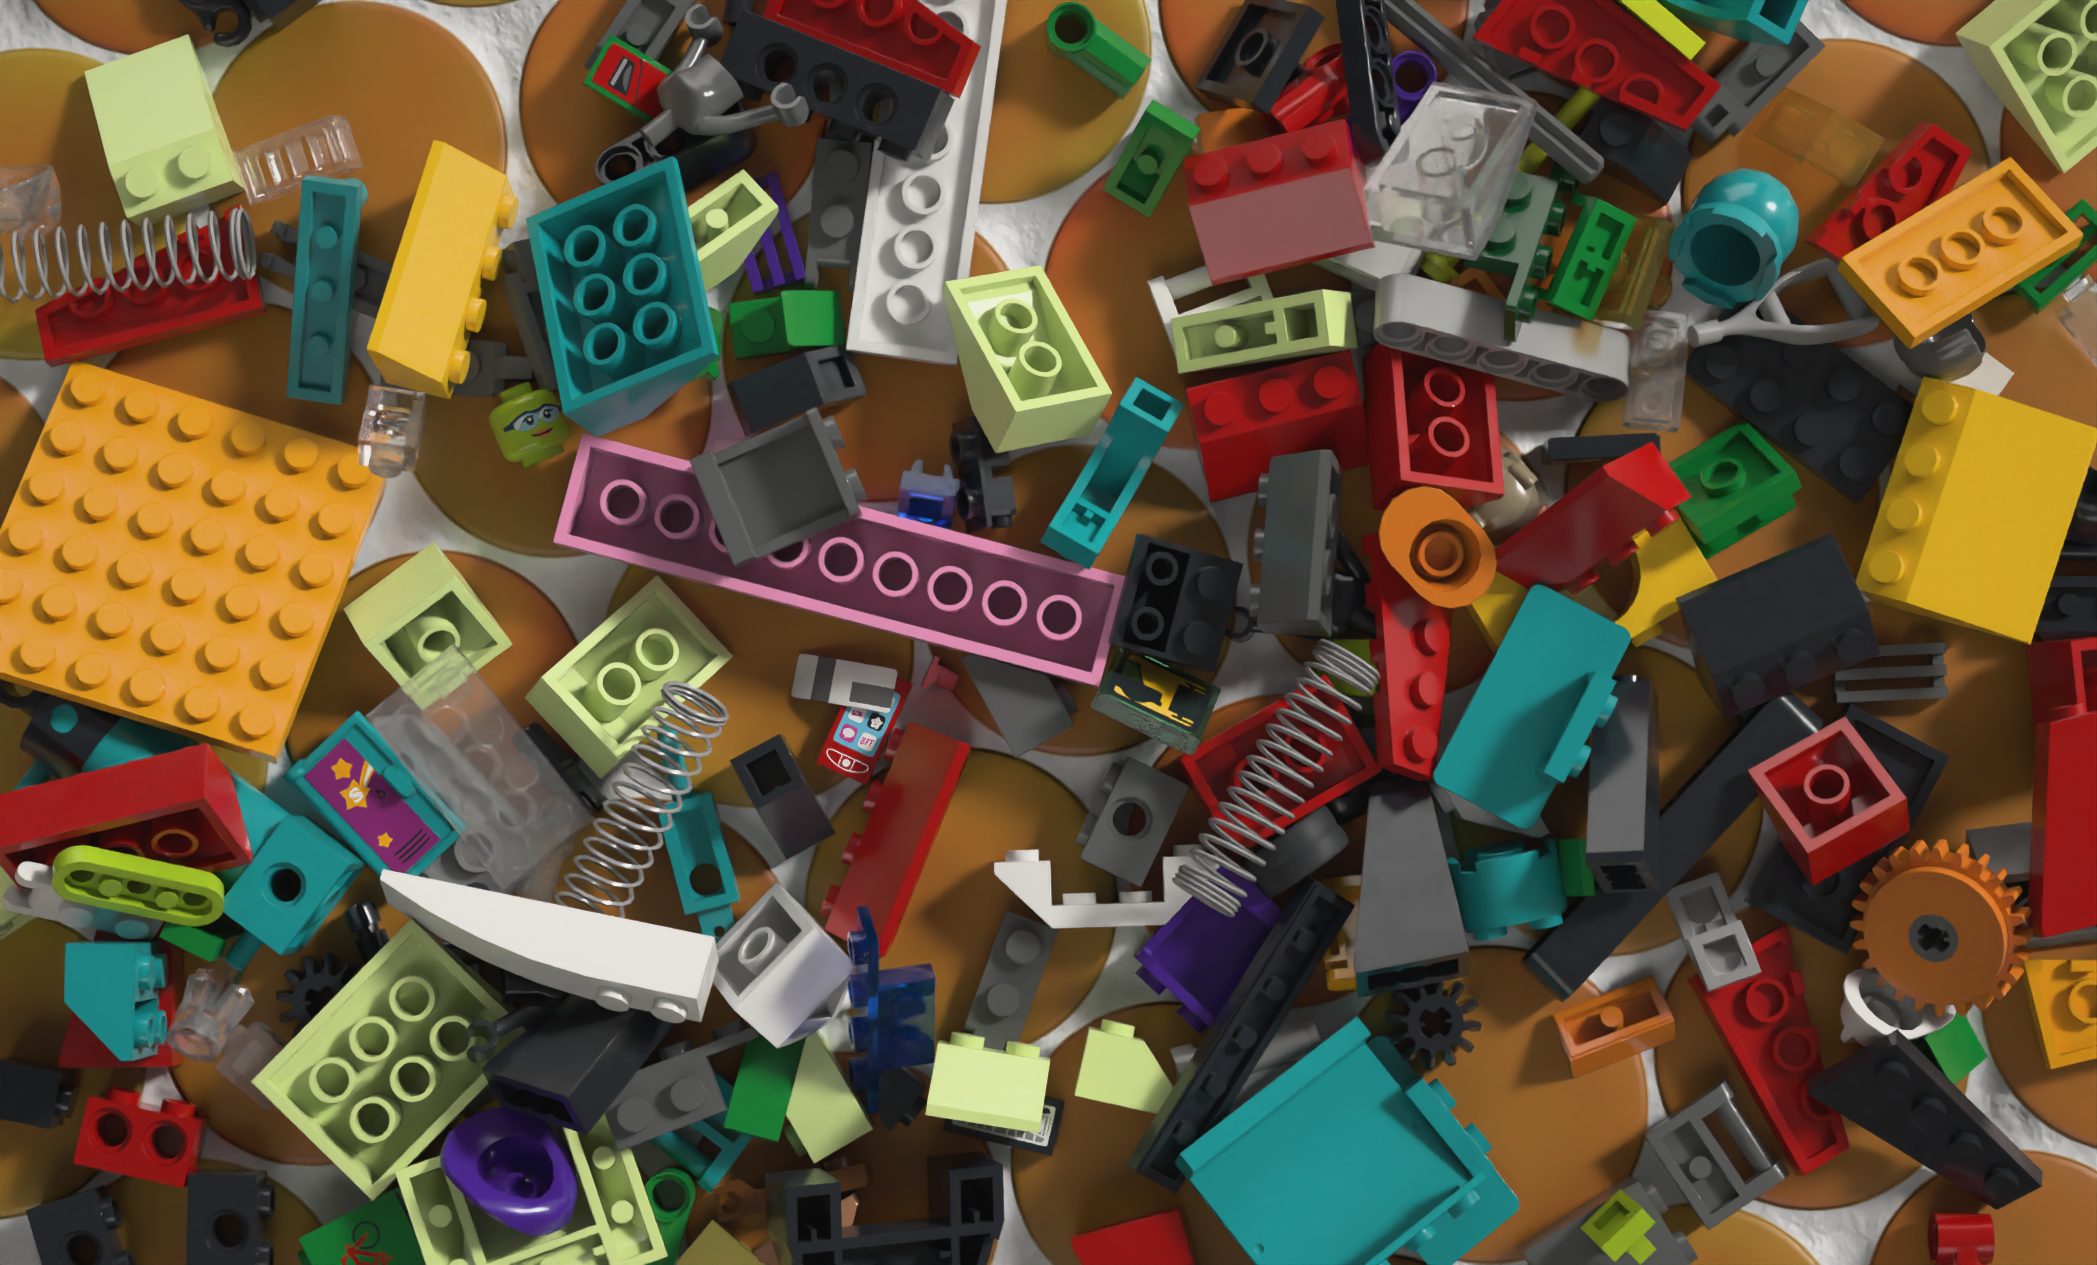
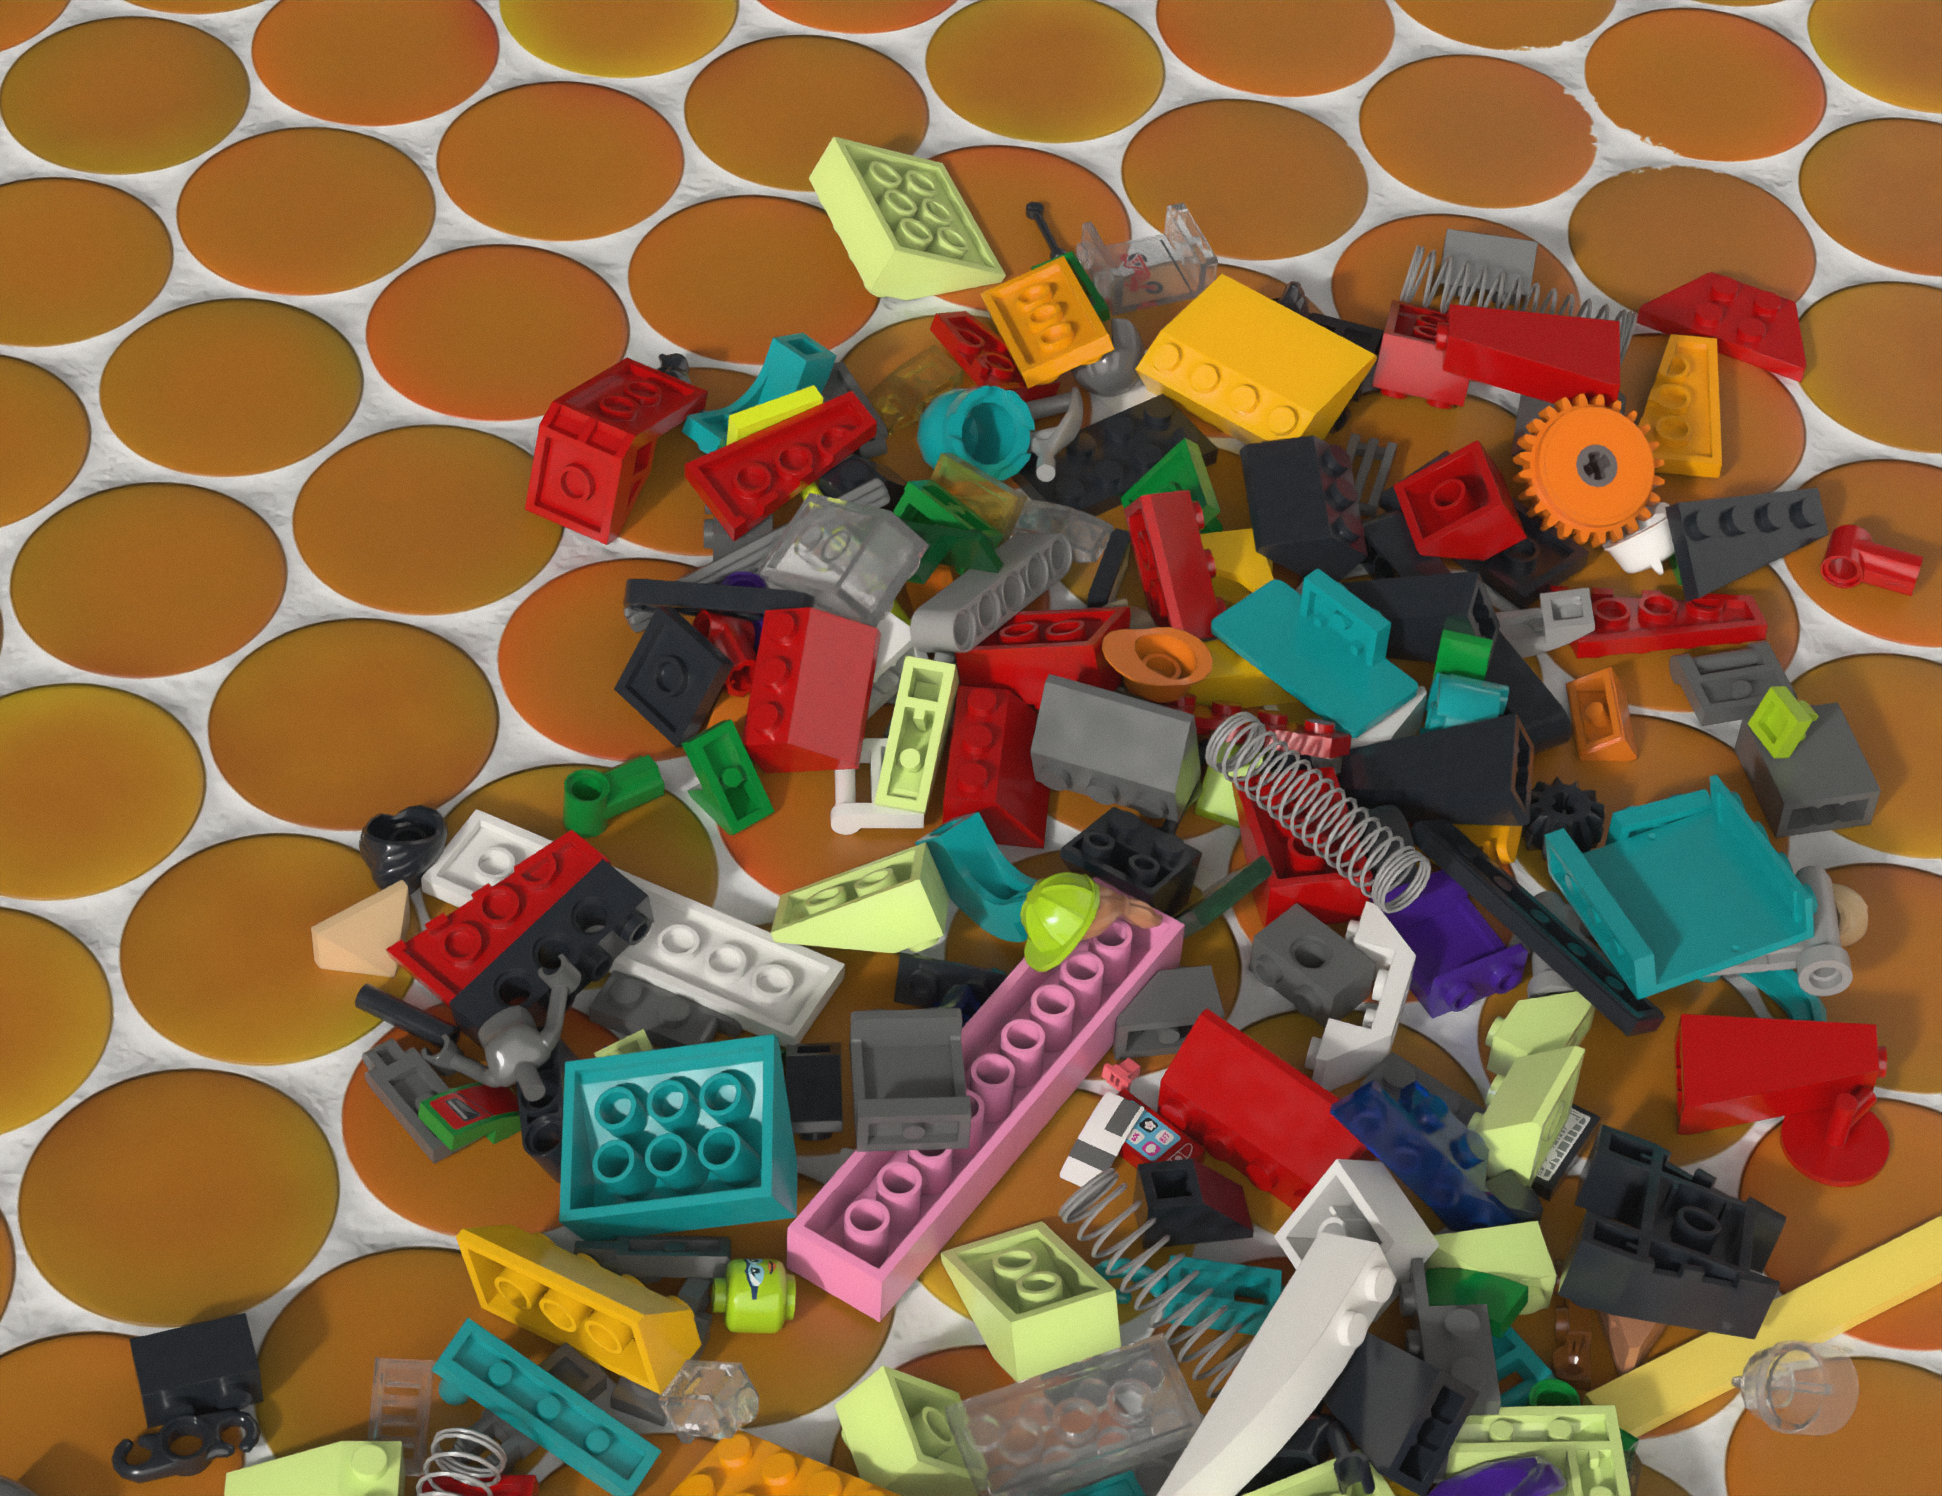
camera: 70 degrees left, 40 degrees down
none -> lime piece [1020,872,1163,972]

